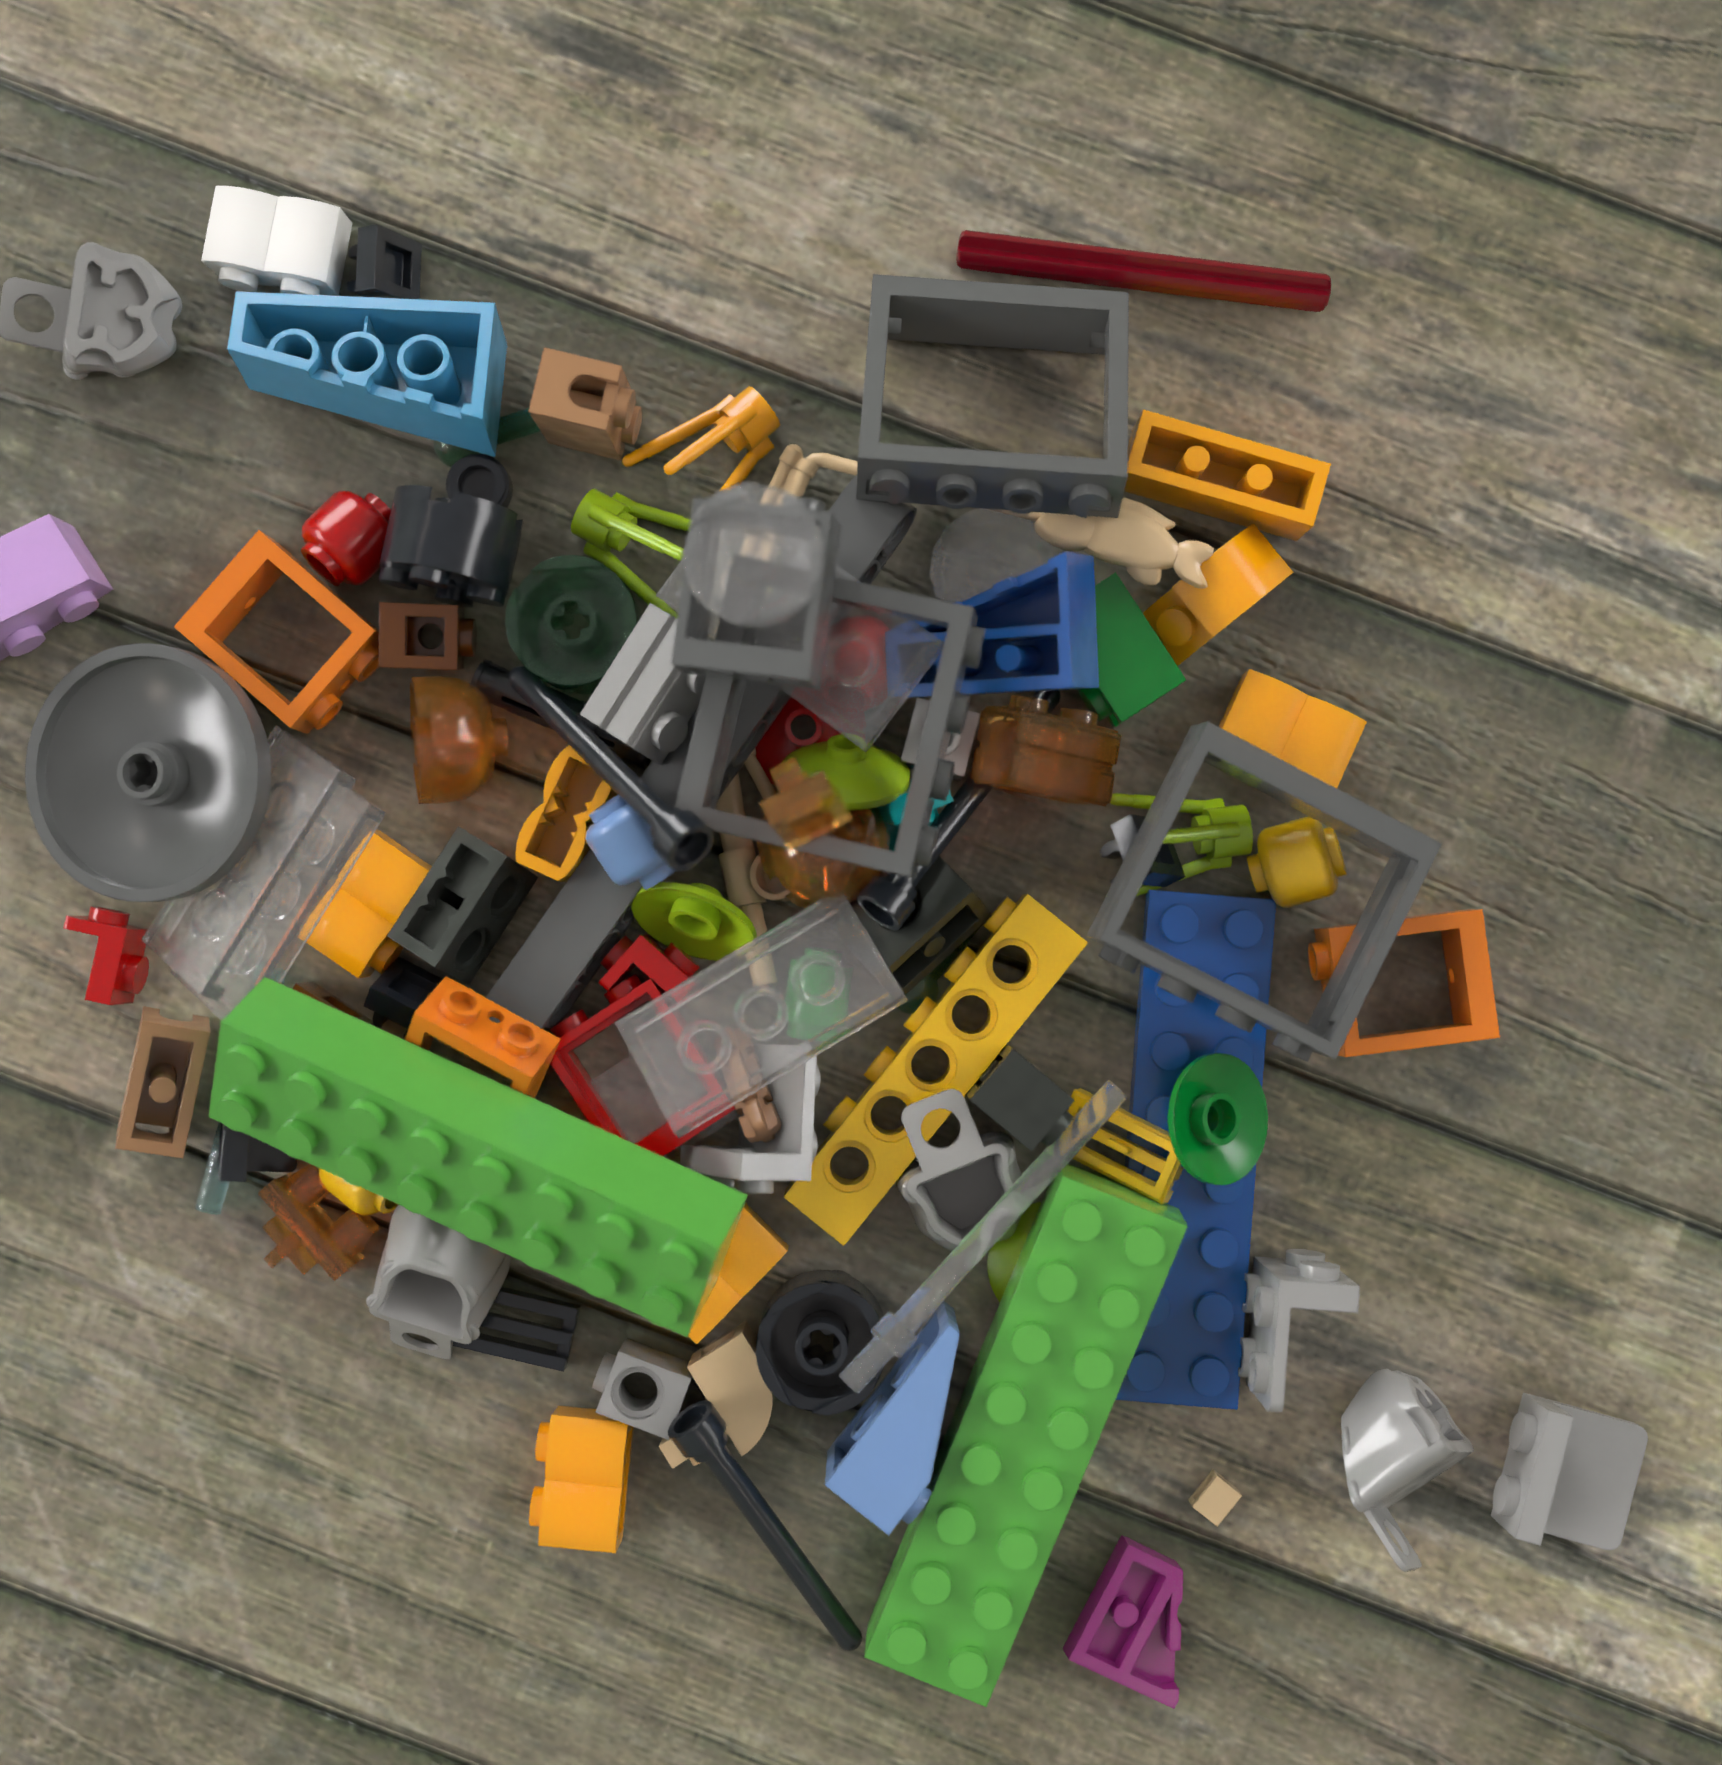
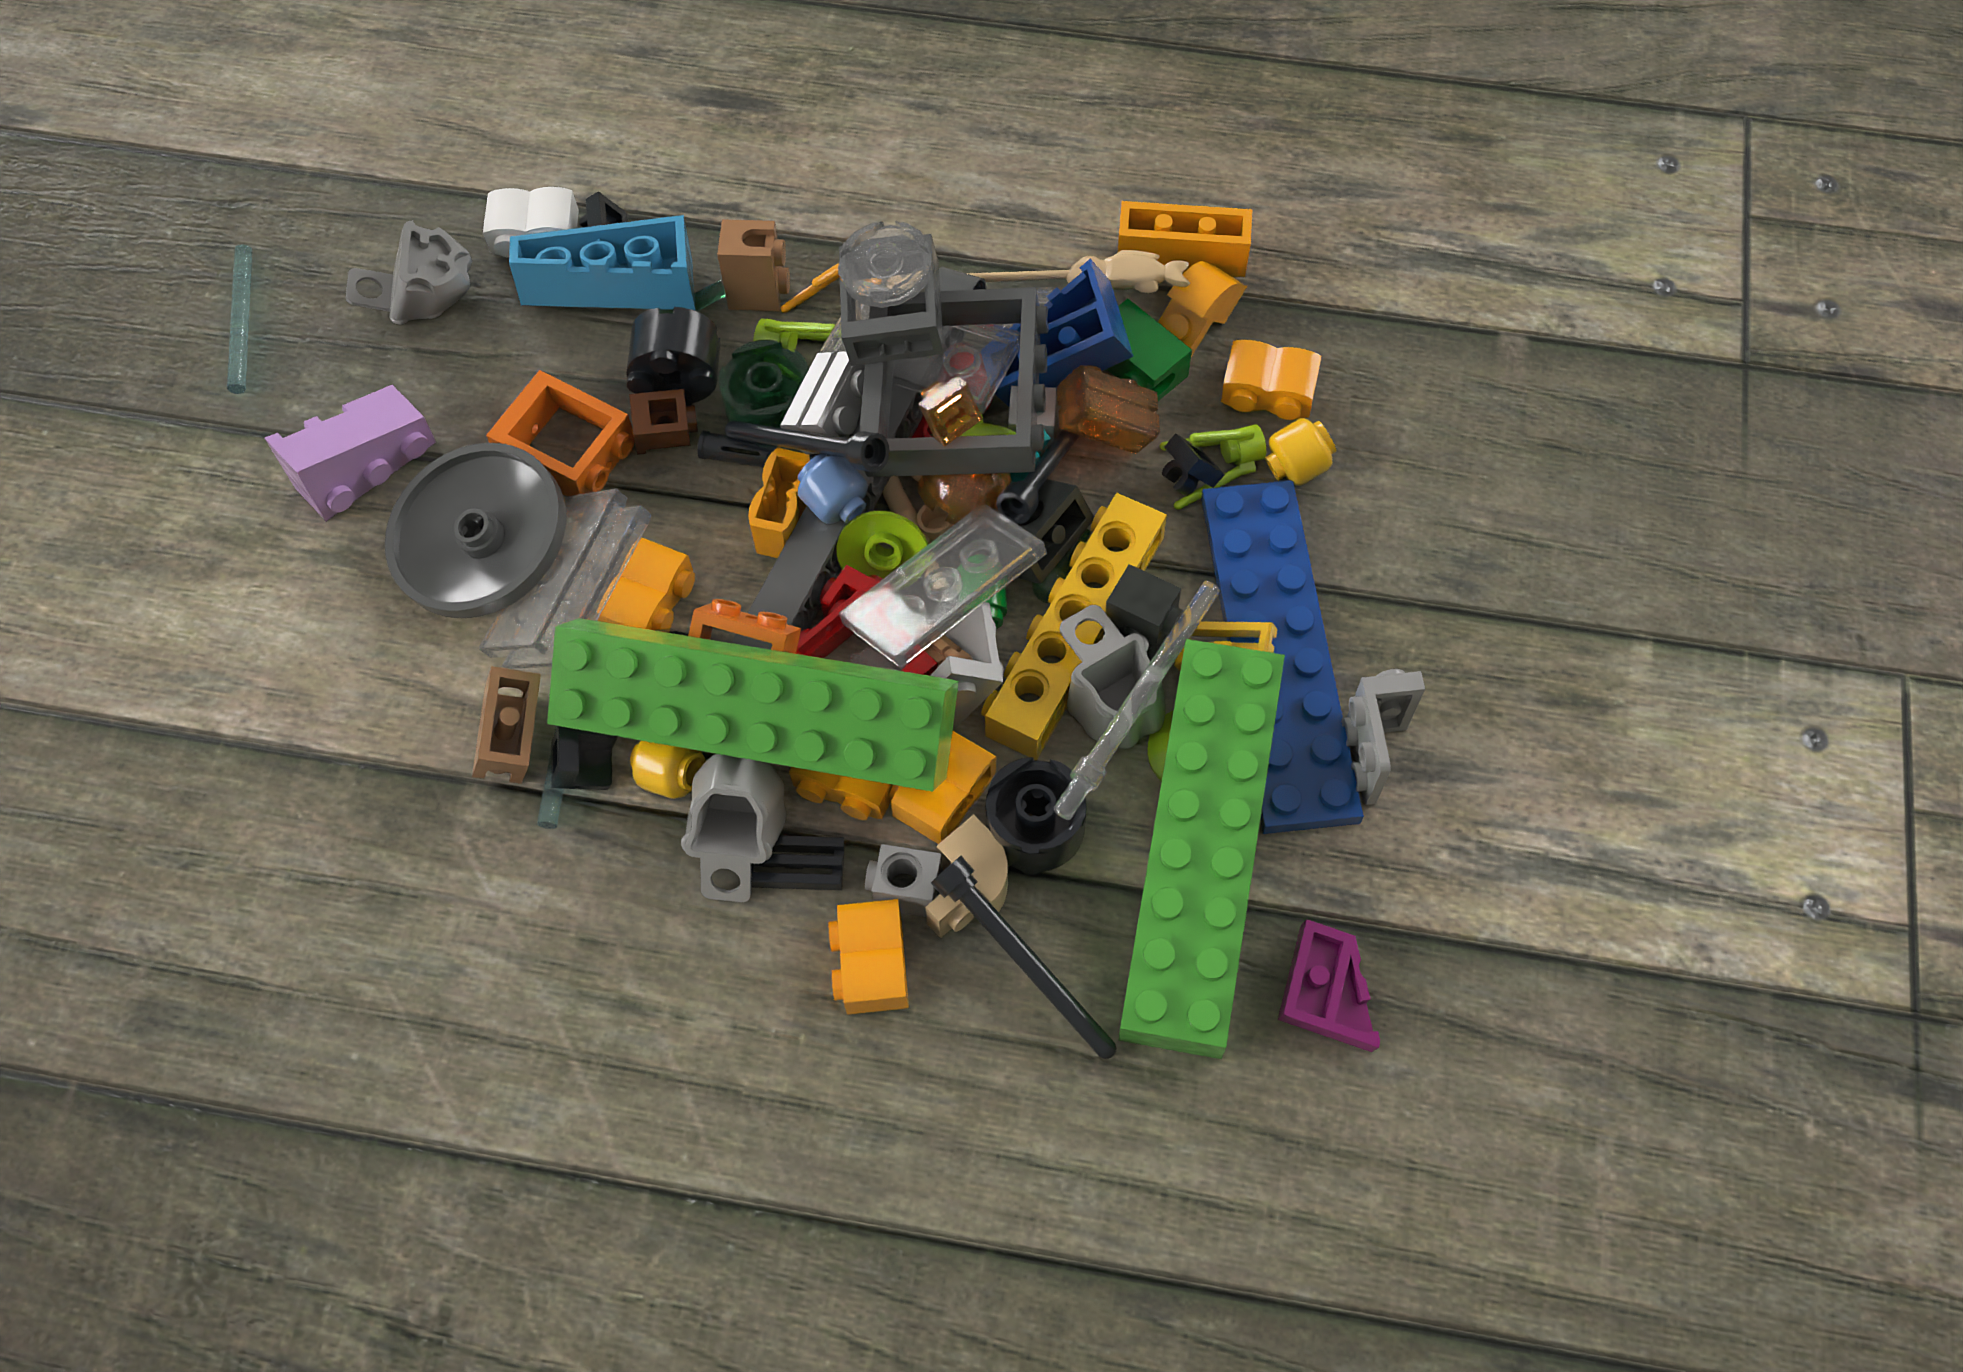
camera: 10 degrees left, 25 degrees down
red bracket [63,906,150,1005] -> none
clear orange hips [258,1164,380,1281] -> none
red head [301,491,391,586] -> none
pearl dark grey brick [387,826,538,985] -> none
clear orange cylinder [409,676,508,804] -> none
medium blue slope [825,1301,960,1535] -> none
dark grey window [856,274,1129,518] -> none
dark red axle [956,230,1331,312] -> none
dark grey window [1086,722,1442,1062] -> none
green dish [1168,1053,1268,1185] -> none
tan piece [1188,1469,1242,1527] -> none
orange window [1308,909,1500,1057] -> none
light grey piece [1341,1369,1474,1572] -> none
light grey bracket [1491,1392,1648,1550] -> none

